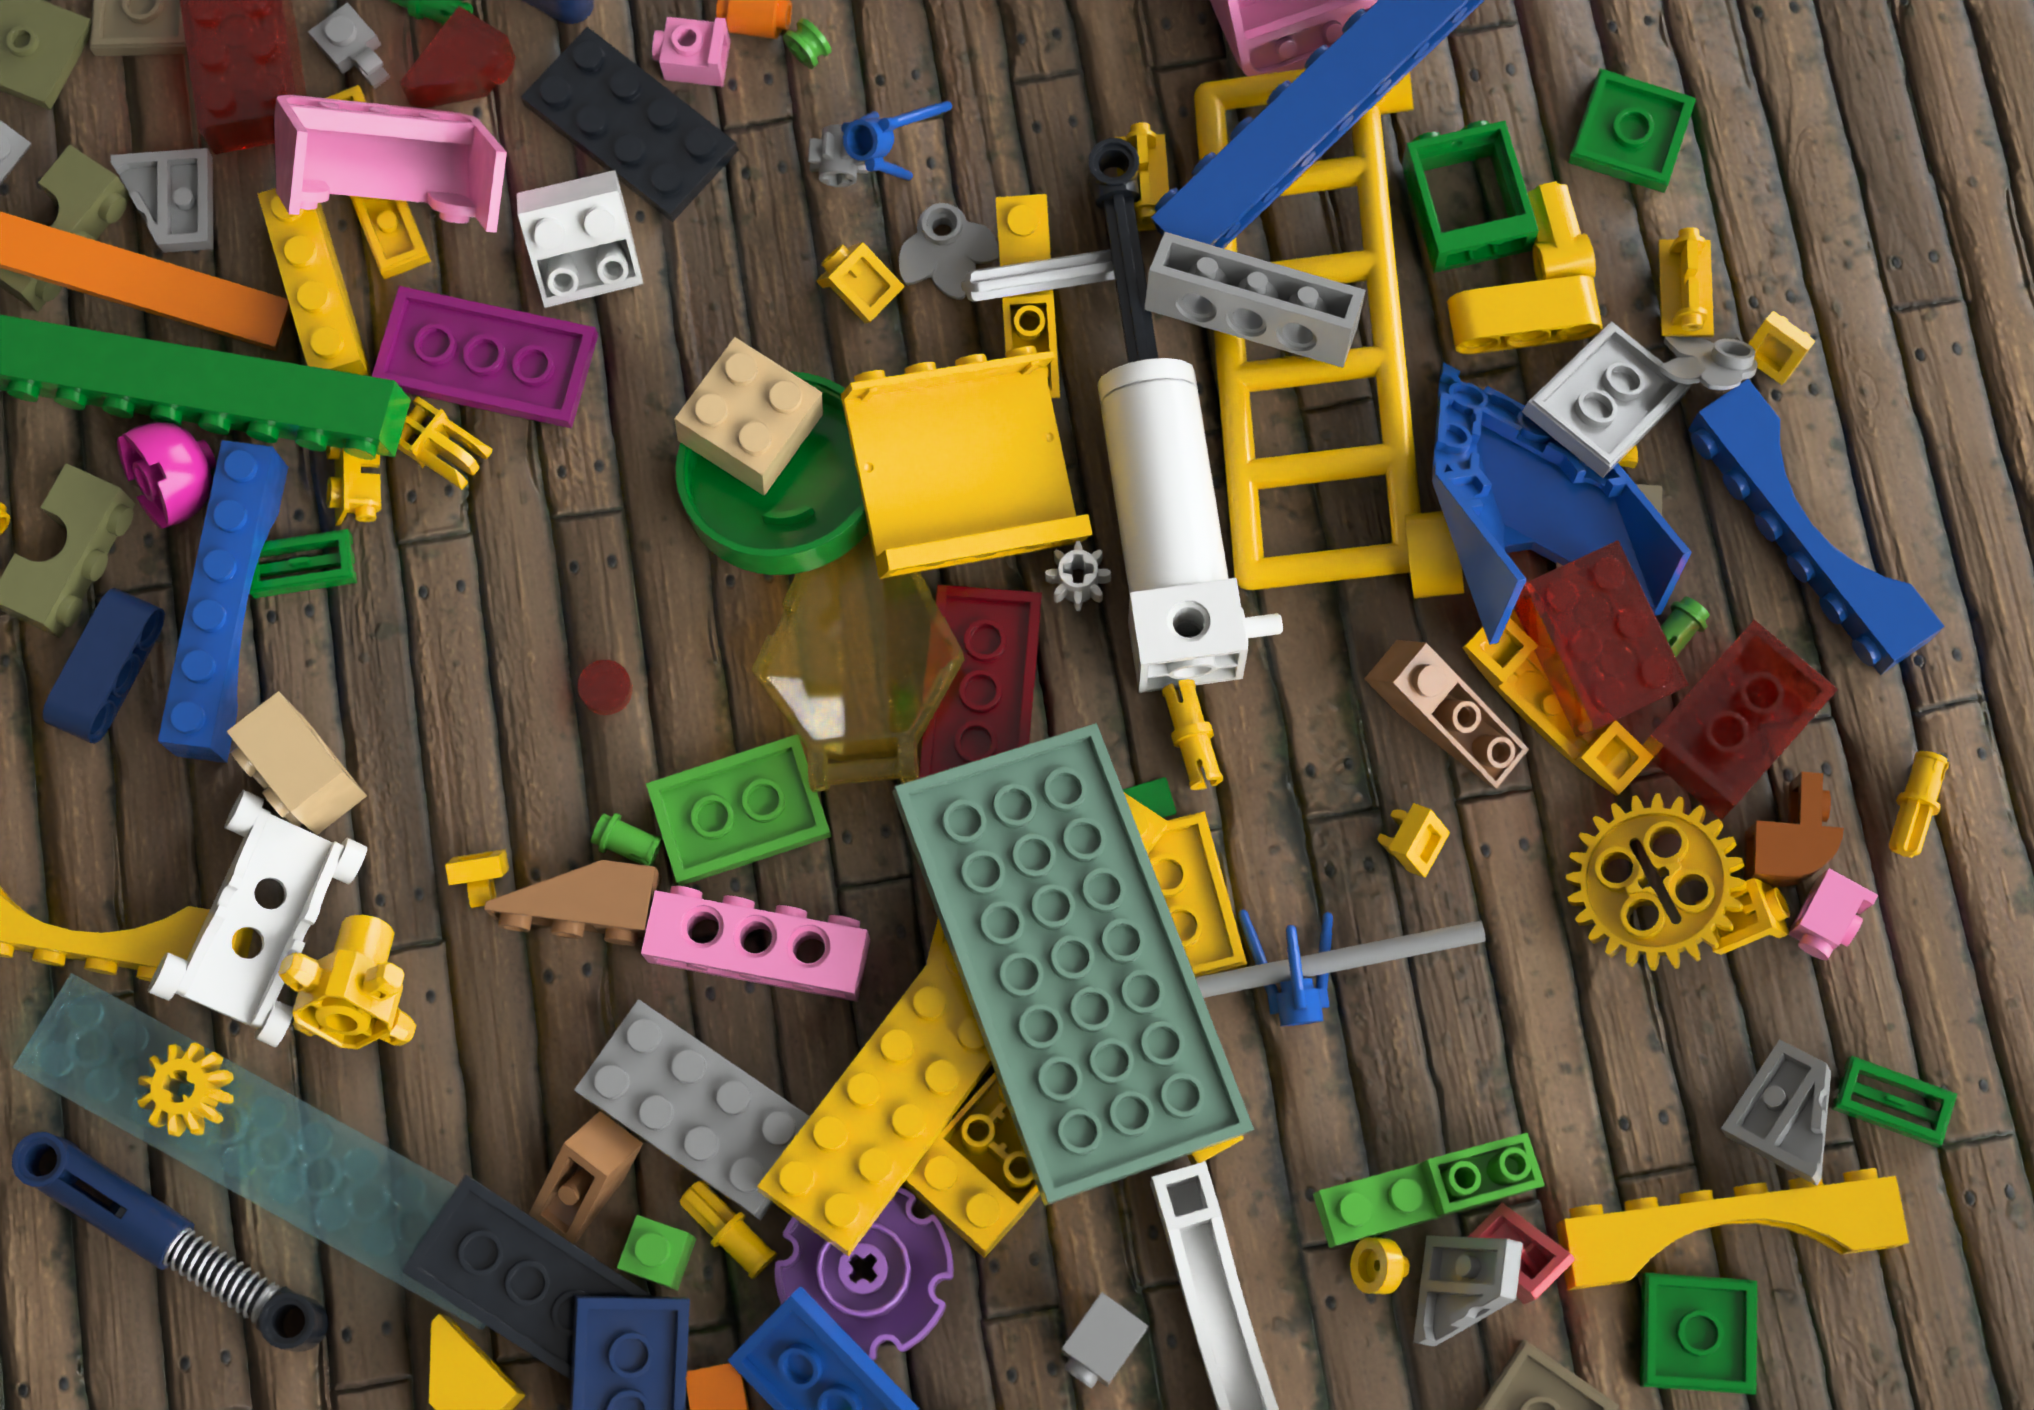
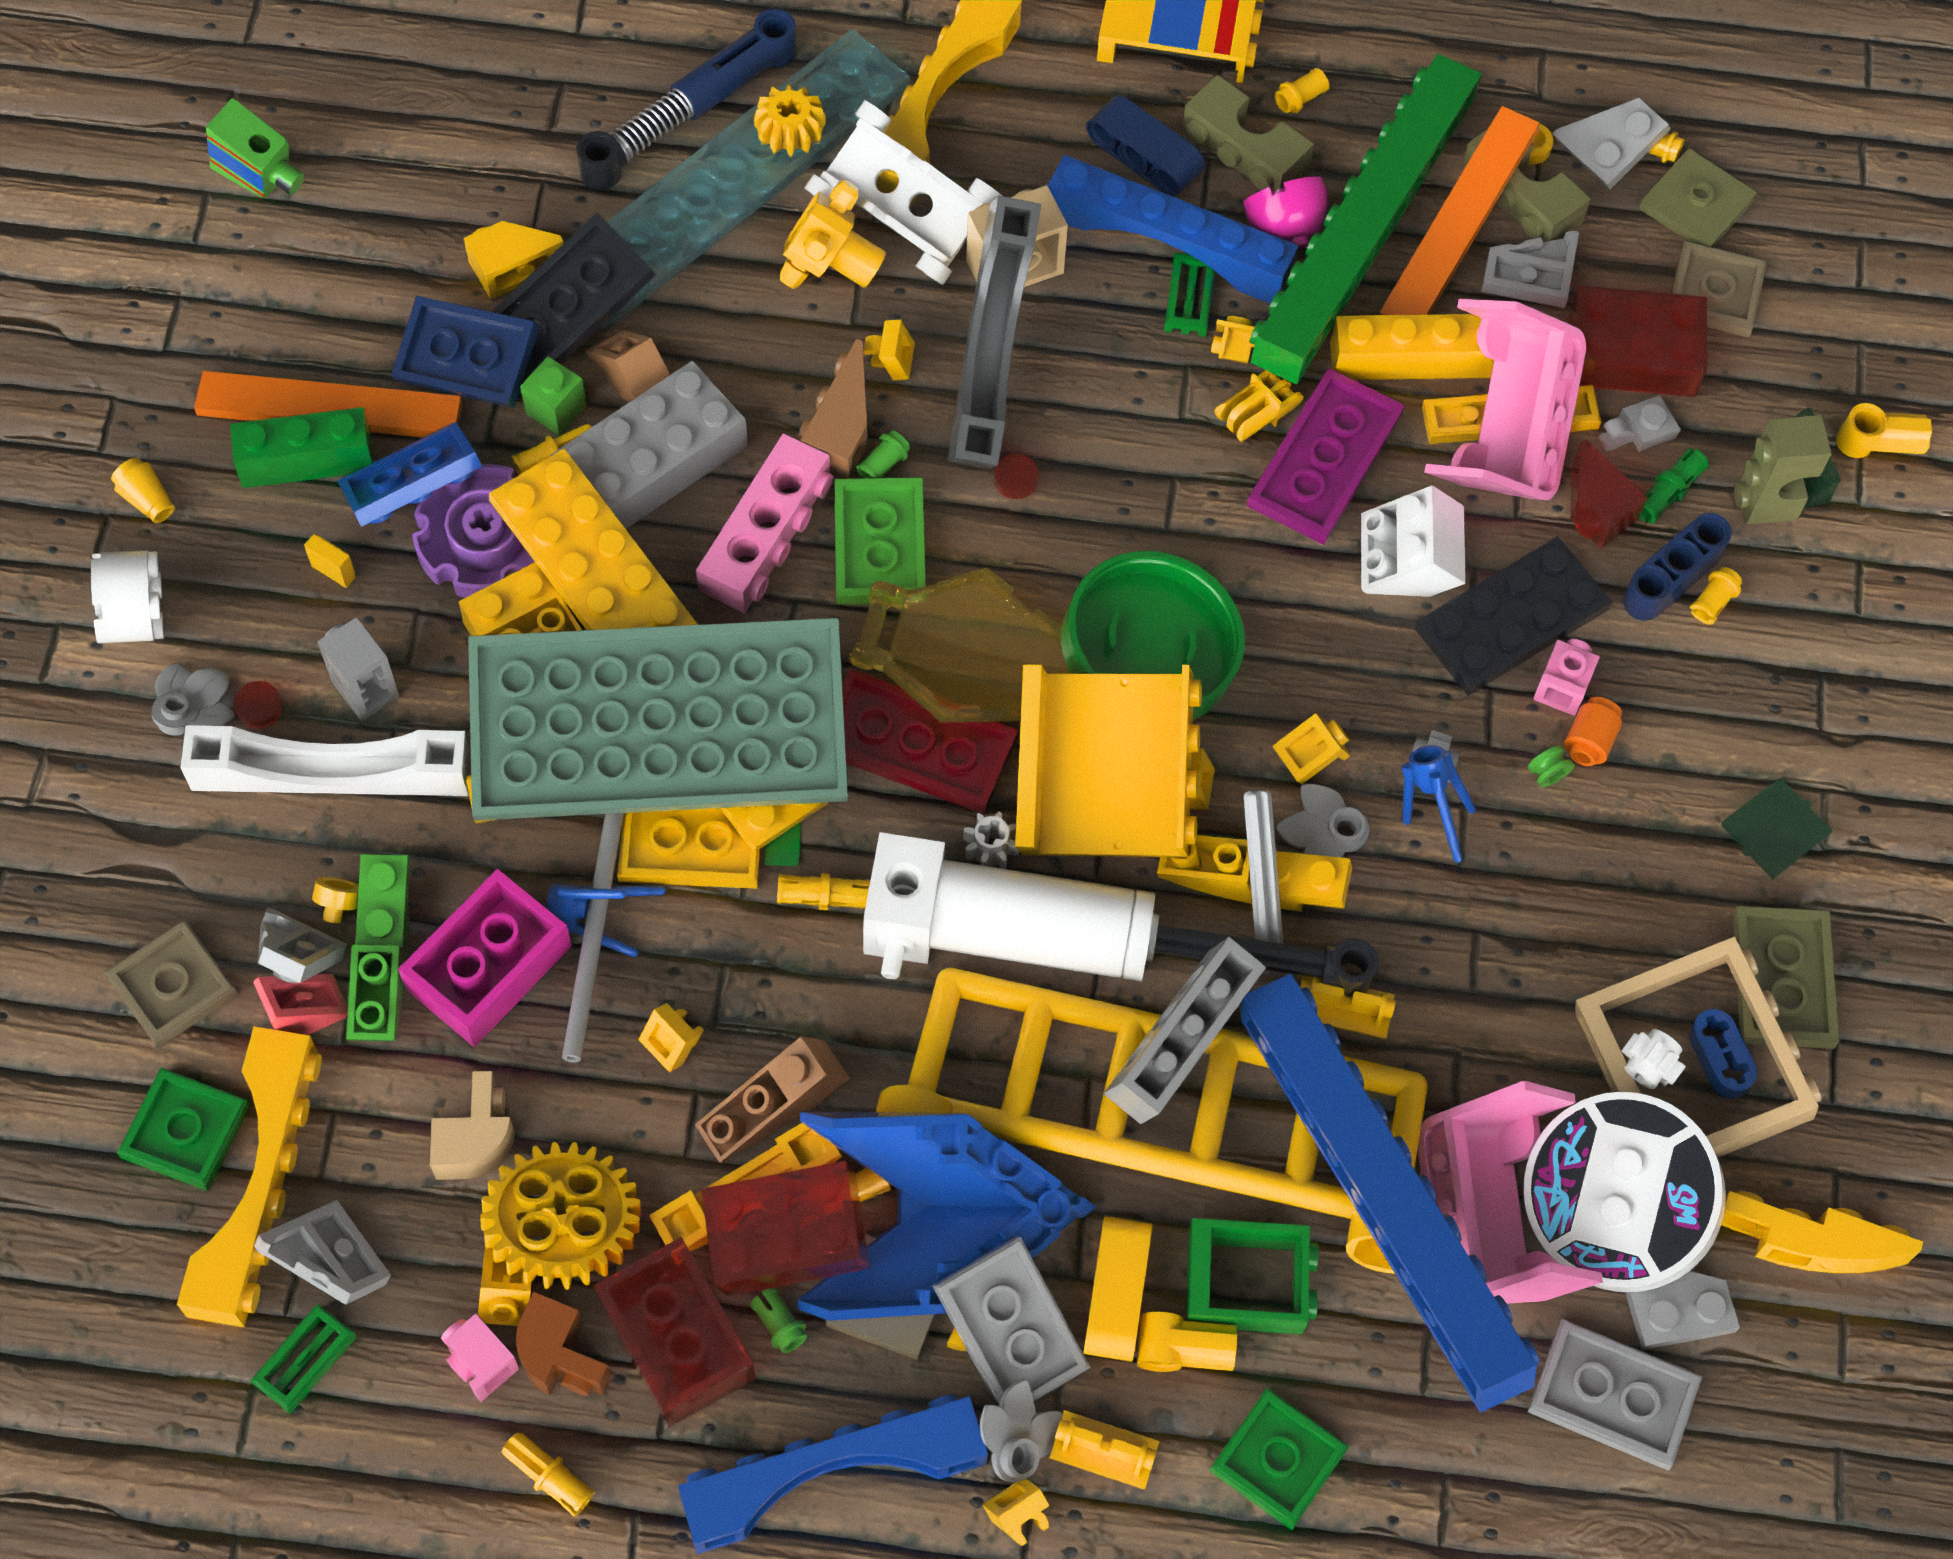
camera: 100 degrees right, 10 degrees down
tan brick [674,337,823,496] -> none
none -> dark pink brick [398,869,572,1048]
none -> tan brick [430,1071,515,1180]
none -> dark grey arch [947,195,1041,469]

